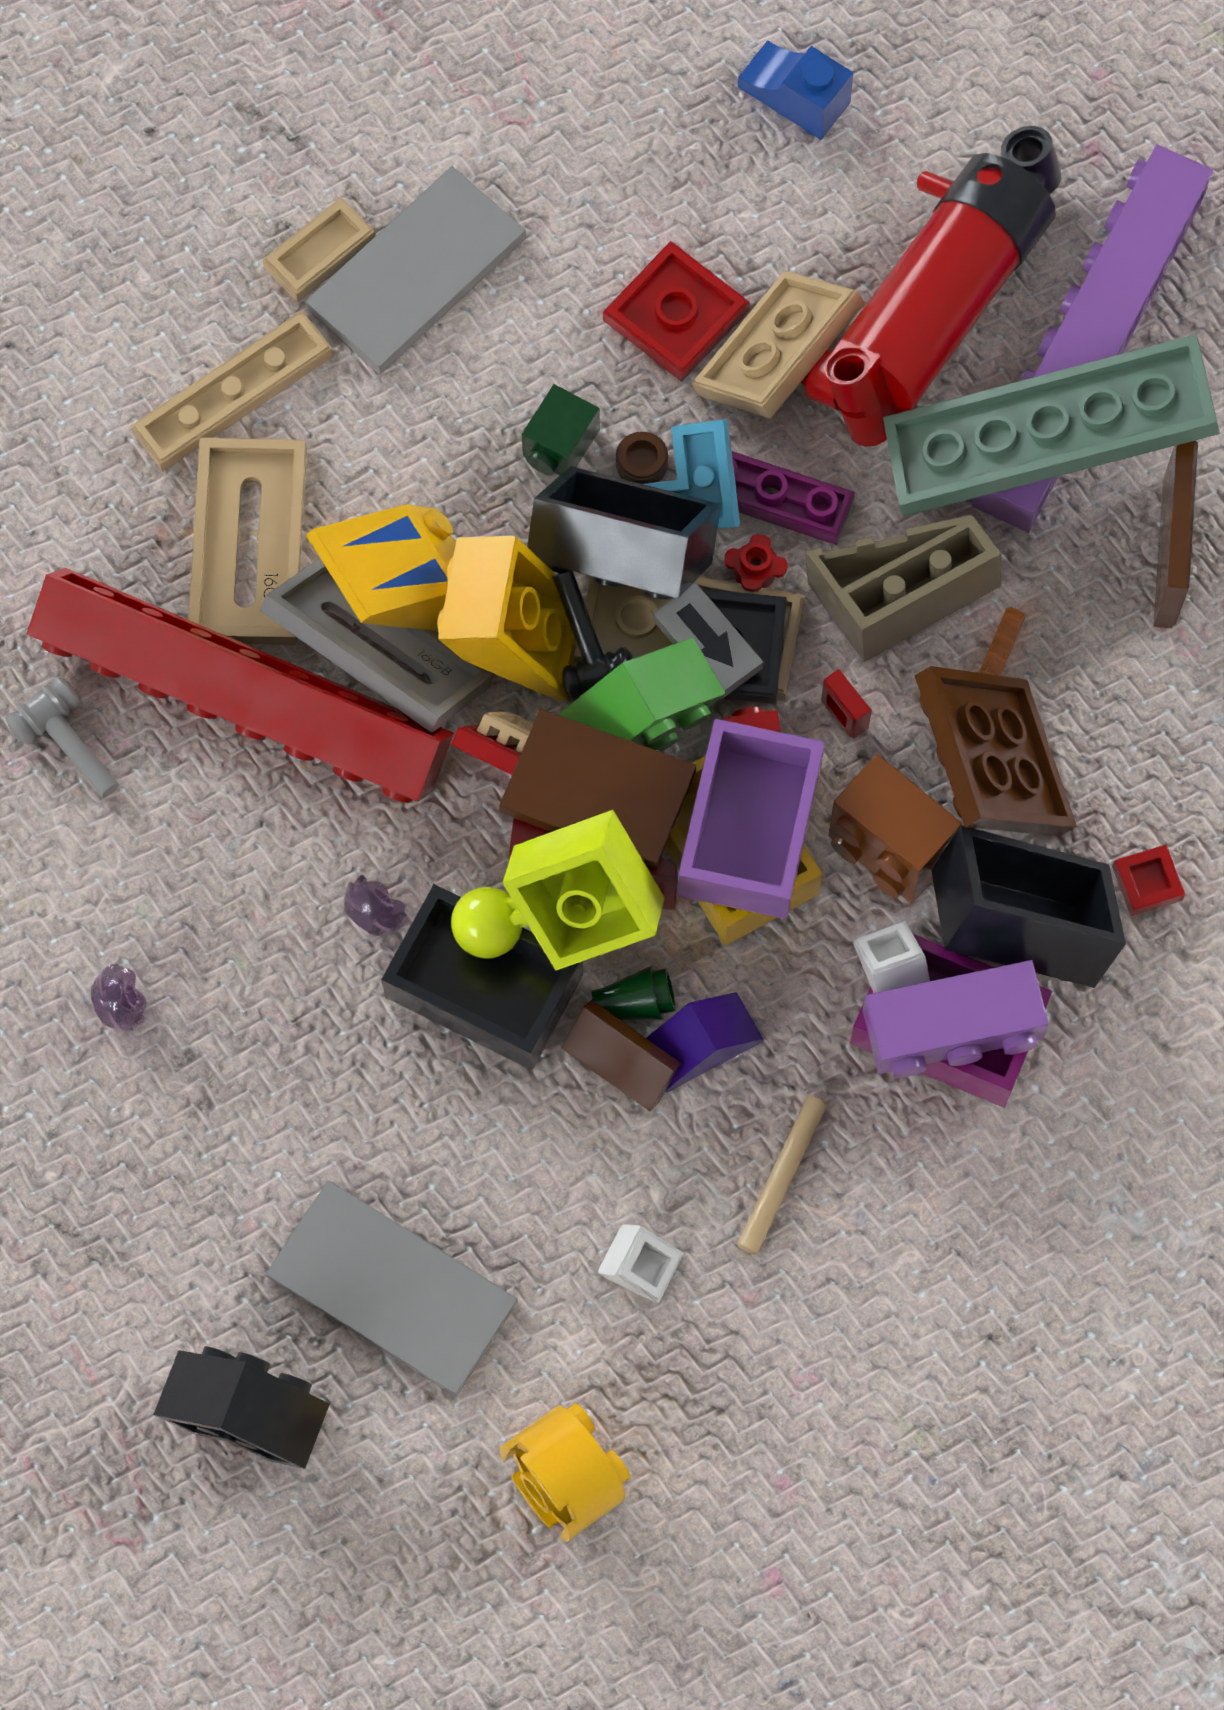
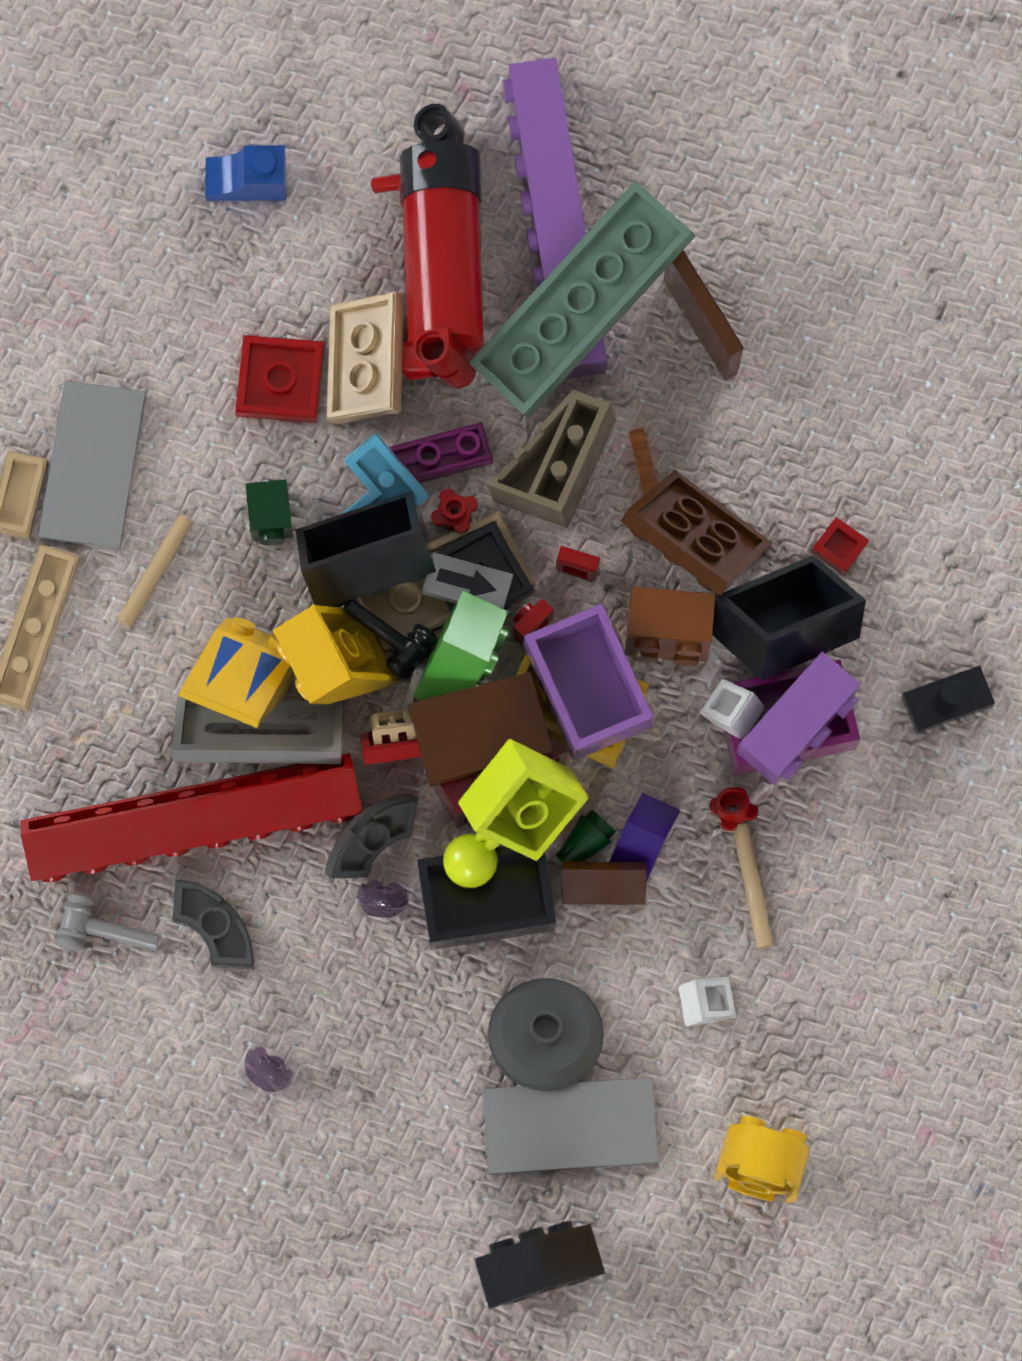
camera: 40 degrees left, 5 degrees up
tan piece [188,438,307,645] -> none
reddish brown tile [616,432,668,484] -> none
none -> tan bar [117,515,193,628]
none -> dark grey tile [172,879,254,969]
none -> dark grey tile [324,793,418,879]
none -> dark grey piece [488,978,604,1091]
none -> red plate [709,787,758,831]
none -> black tile [901,666,995,734]

